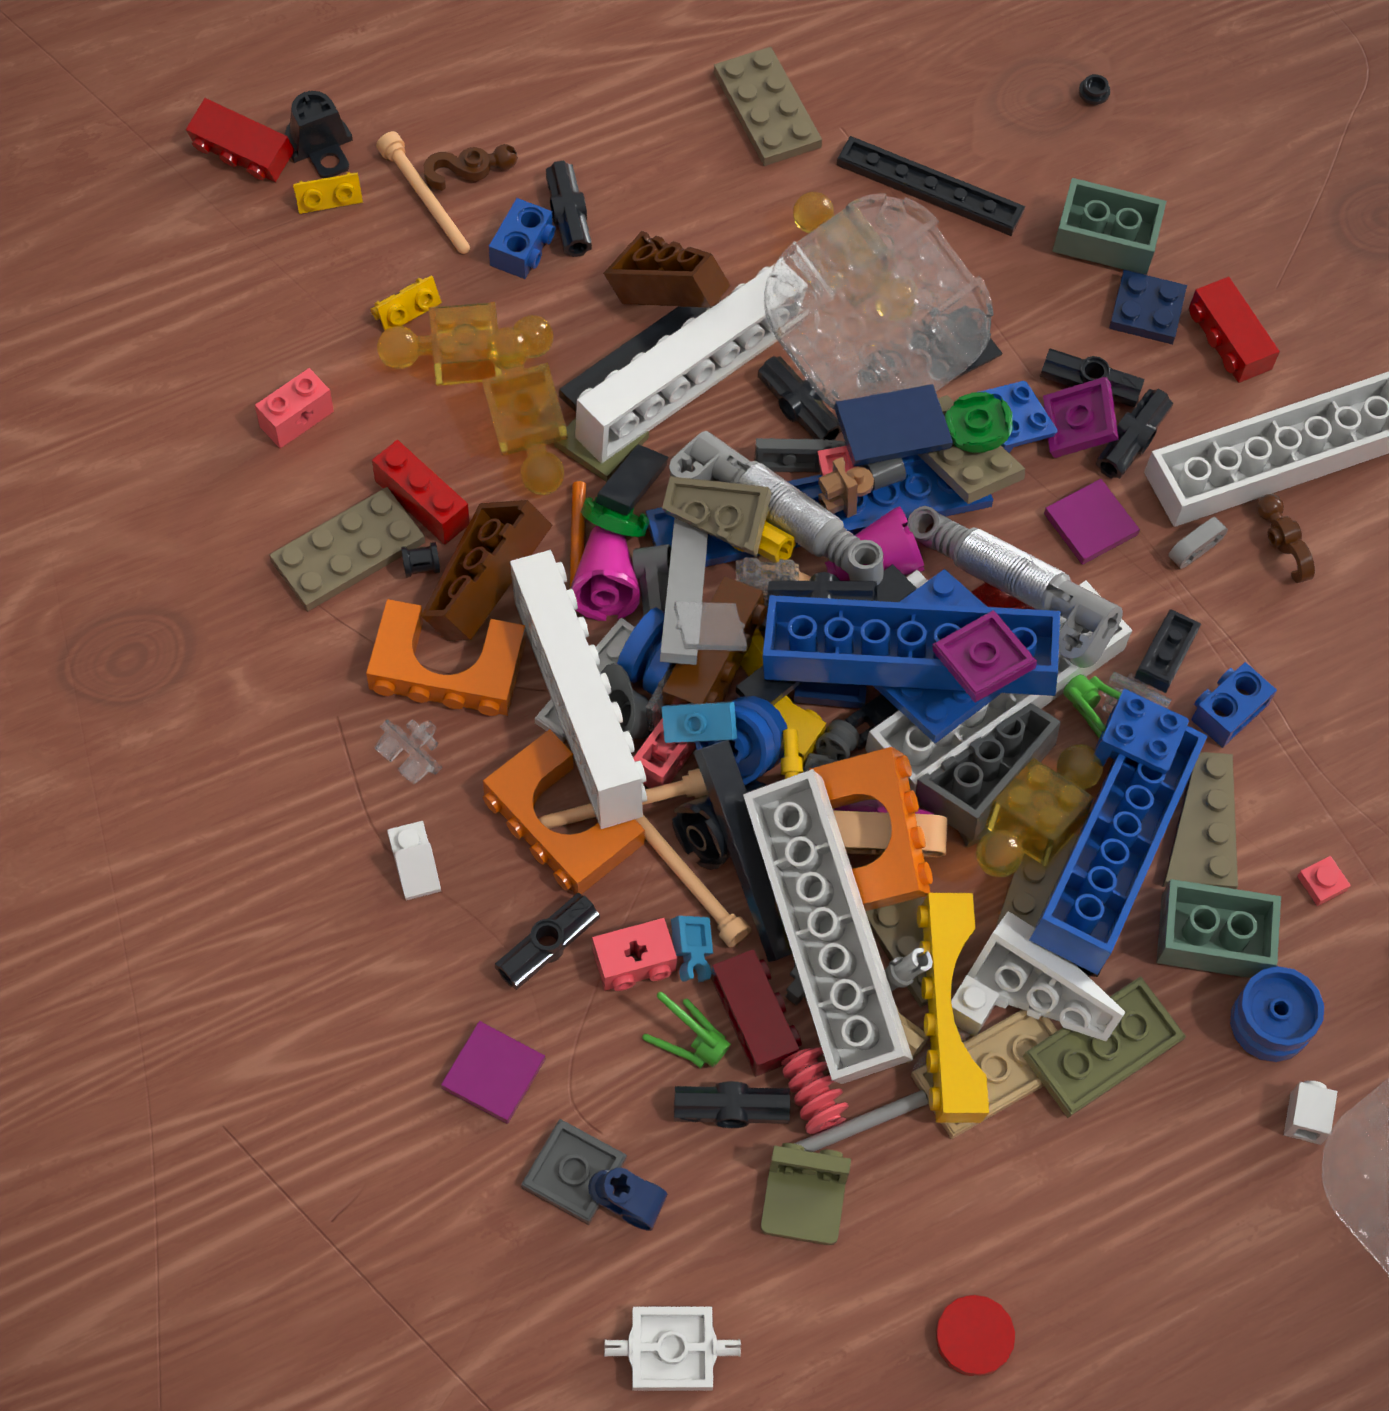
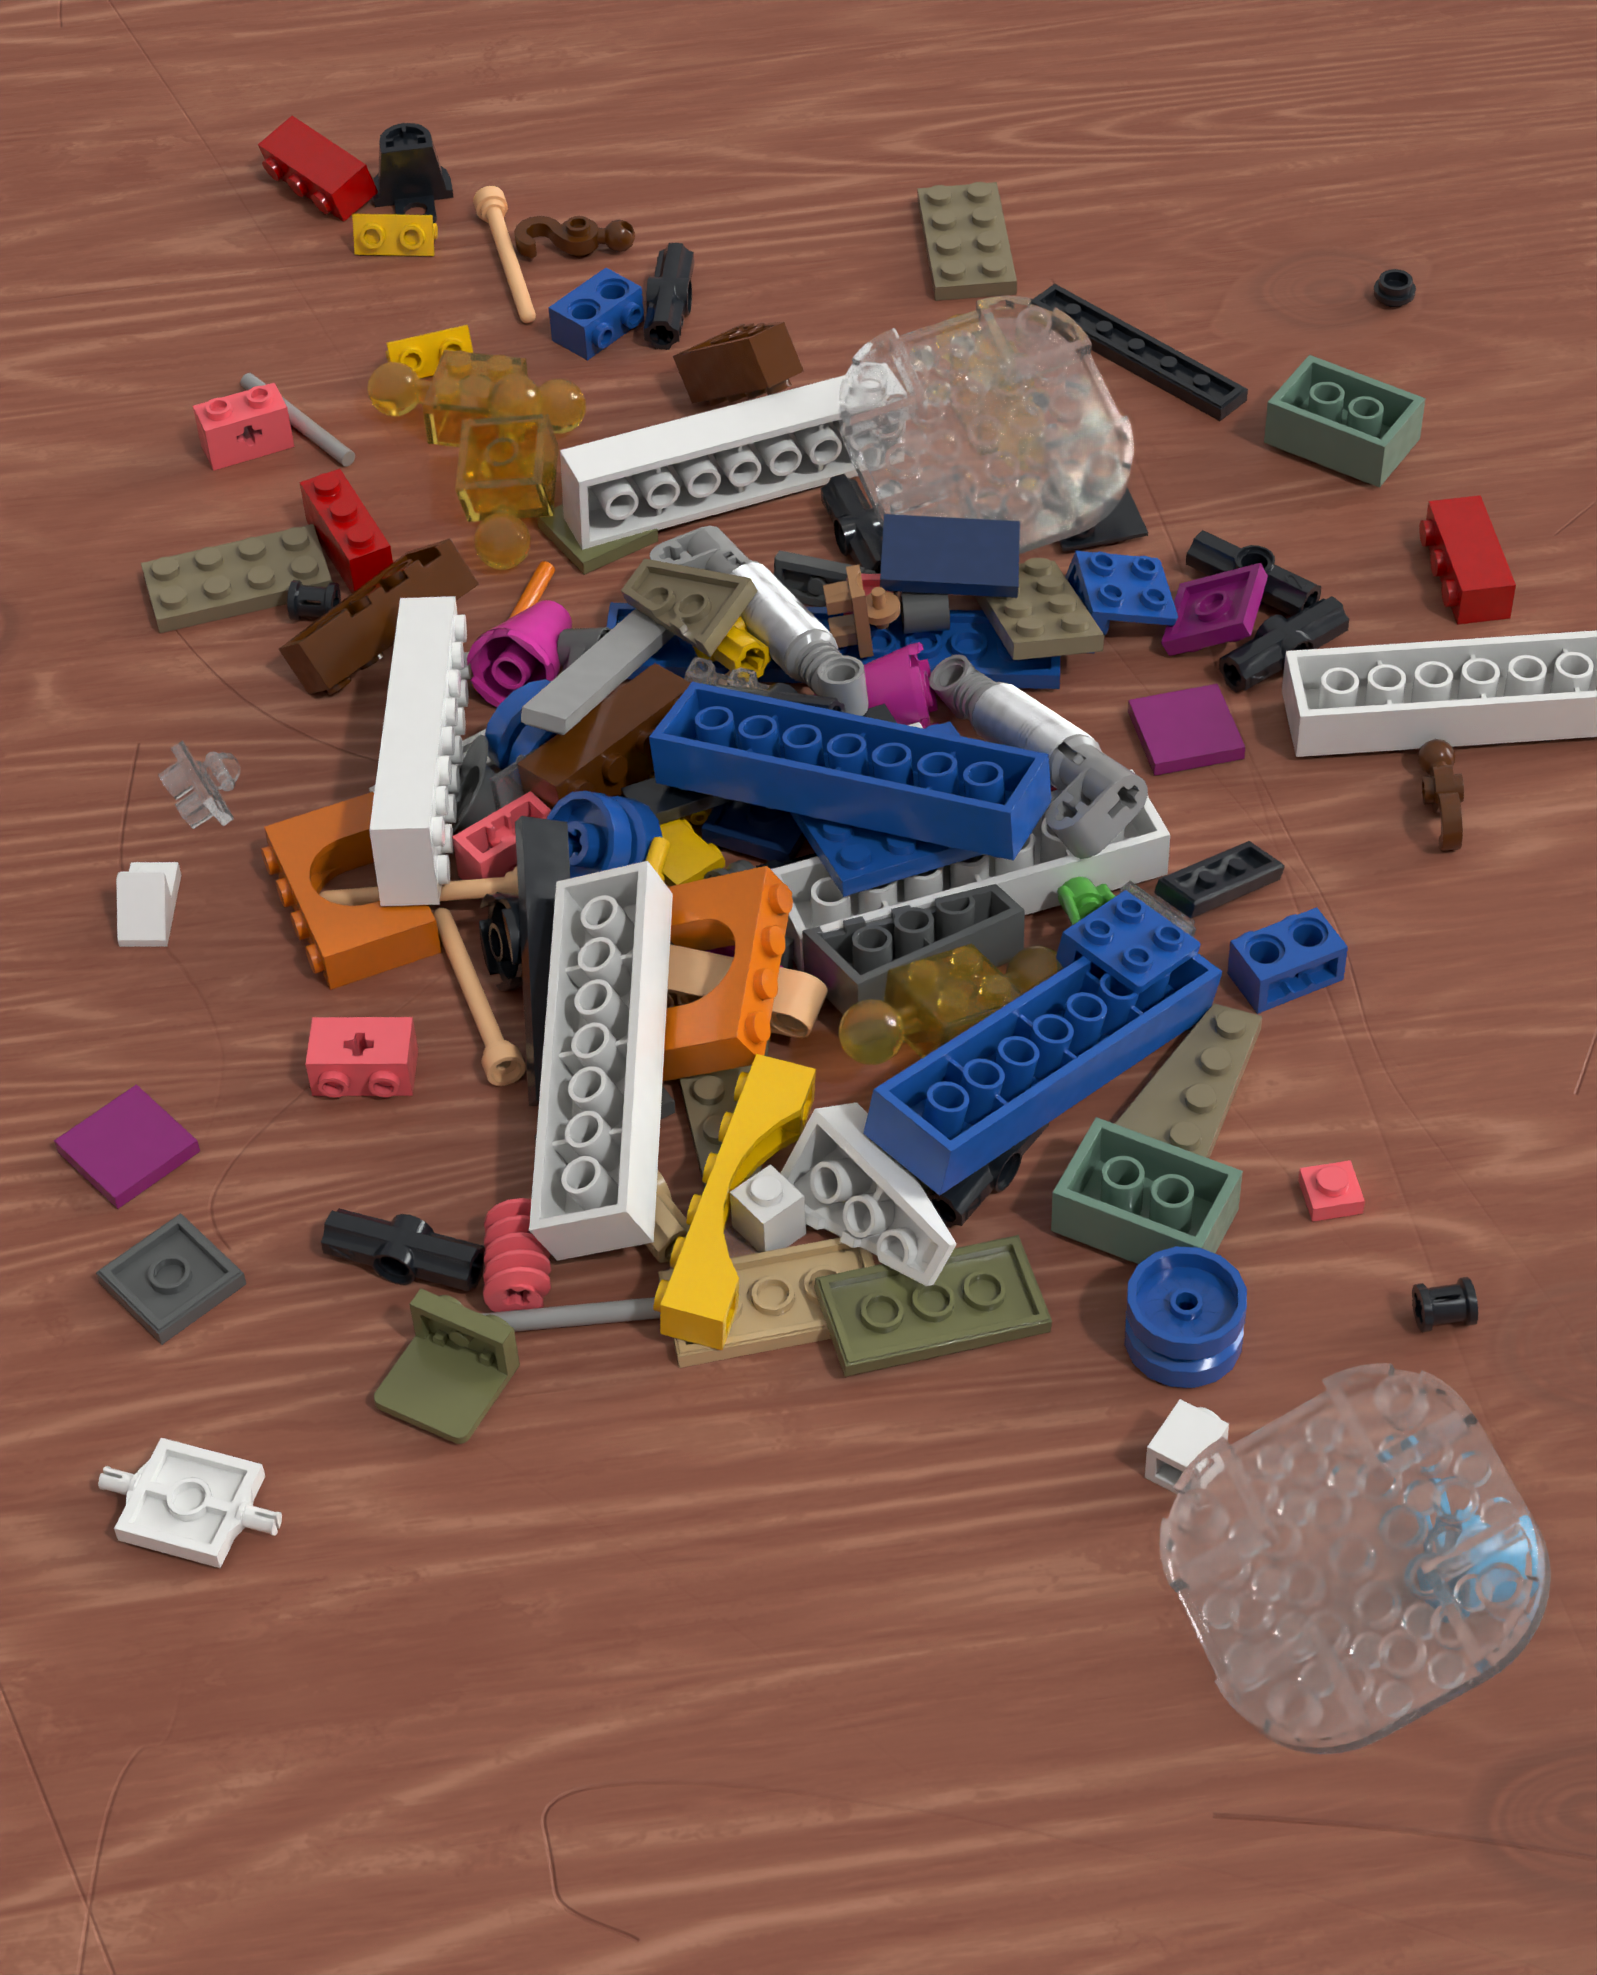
camera: 25 degrees right, 15 degrees down
orange arch [366,599,526,716] -> none
black piece [495,893,600,990] -> none
green tile [581,496,650,537] -> none
dark blue piece [588,1167,668,1231] -> none
black tile [596,444,669,516] -> none
bright green plant [642,992,731,1069] -> none
dark azure plate [662,702,737,743] -> none
dark azure plate [671,916,713,982] -> none
clear piece [674,601,747,651] -> none
dark red brick [711,949,802,1077] -> none
light grey pin [884,948,933,992] -> none
magenta tile [933,610,1037,703] -> none
red tile [936,1295,1015,1376] -> none
green tile [945,392,1013,453] -> none
dark blue plate [1109,270,1187,345] -> none
light grey beam [1168,517,1228,569] -> none
none -> light grey bar [240,373,355,466]

